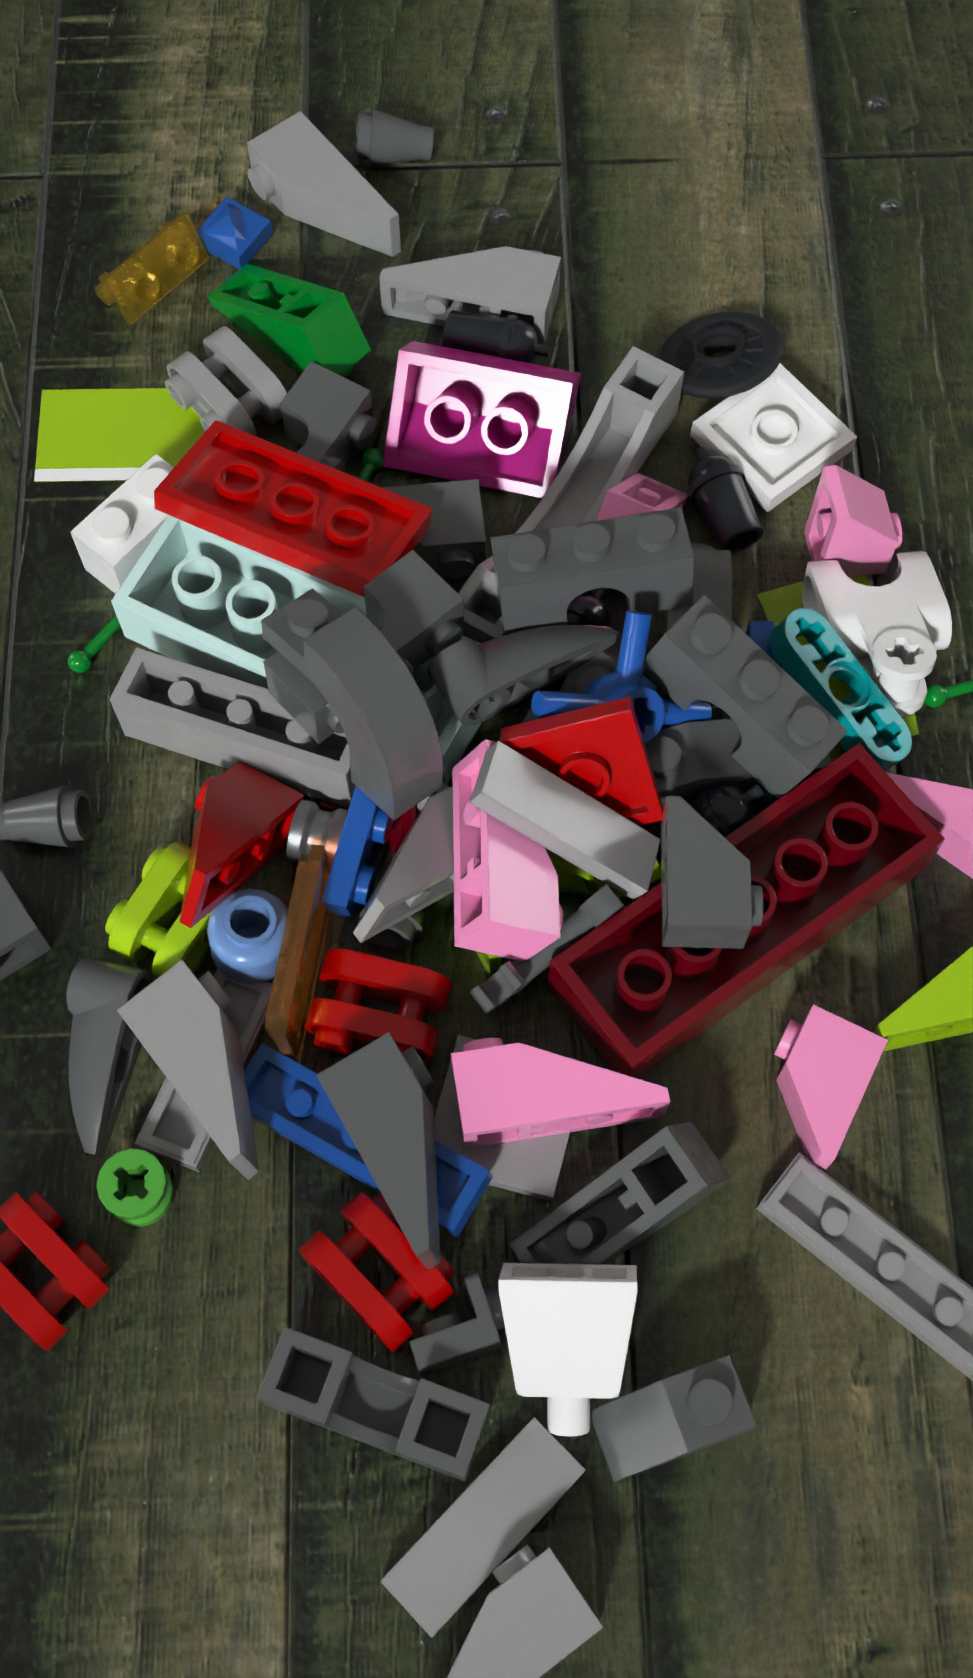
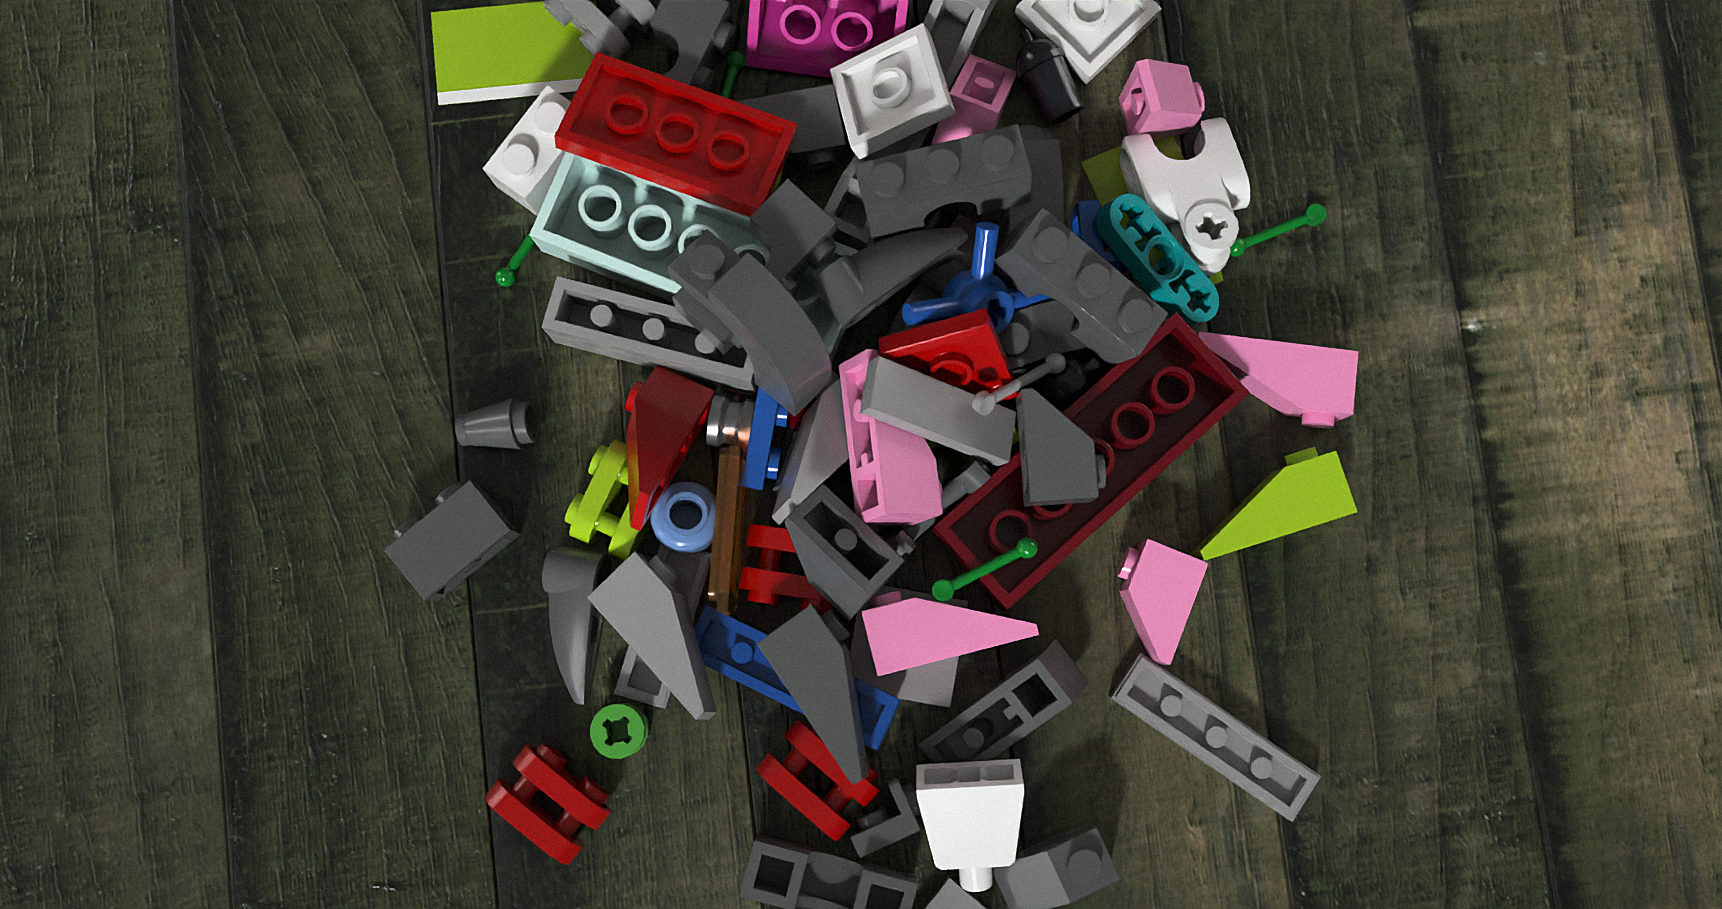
camera: 10 degrees left, 15 degrees up
none -> dark grey slope [784,484,904,621]
none -> white plate [830,23,956,159]
none -> green hinge [932,536,1038,602]
none -> light grey hinge [972,352,1066,416]

